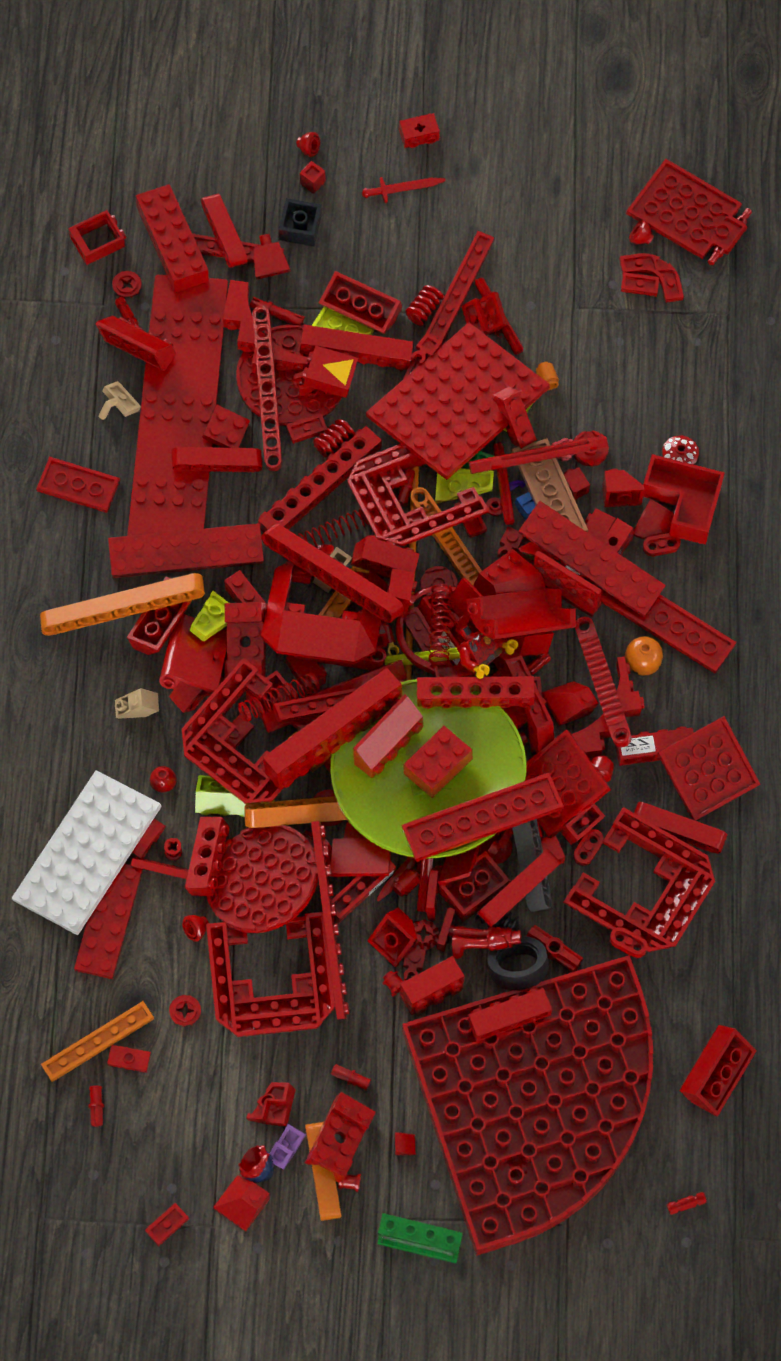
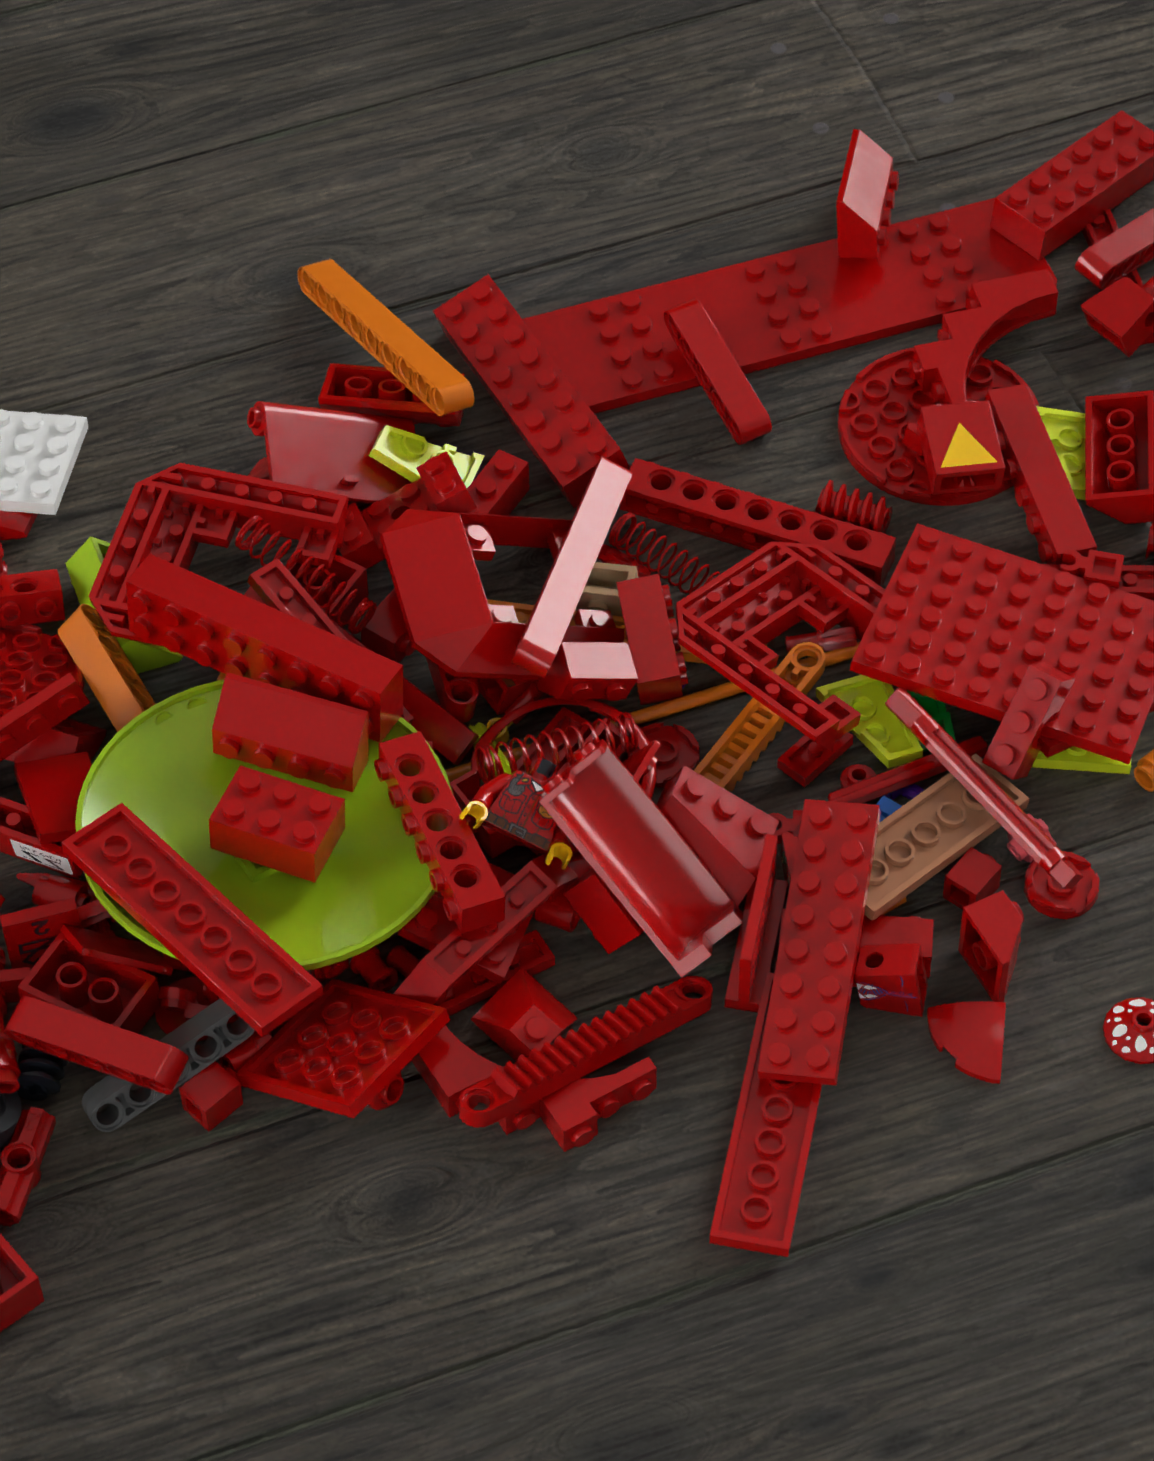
camera: 70 degrees right, 15 degrees down
red tile [36,456,120,513] -> none
red window [68,210,126,265] -> none
tan plate [99,381,141,419] -> none
red gear [112,271,142,298] -> none
red axle [115,297,139,326] -> none
tan slope [115,688,159,719] -> none
red brick [150,766,177,793] -> none
red plate [202,405,250,448] -> none
red plate [225,714,254,749] -> none
red pin [249,297,305,326] -> none
red beam [253,306,282,472] -> none
red plate [286,414,327,444] -> none
red axle [527,653,551,676] -> none
red brick [560,803,605,844] -> none
red slope [563,807,715,952] -> none
red plate [574,829,604,866] -> none
red head [591,755,614,783] -> none
red plate [610,927,648,958] -> none
red brick [615,727,693,766] -> none
orange cylinder [625,636,663,676] -> none
red beam [634,802,727,854] -> none
red piece [643,454,725,545] -> none
red plate [643,533,681,557] -> none
red plate [657,716,761,821] -> none

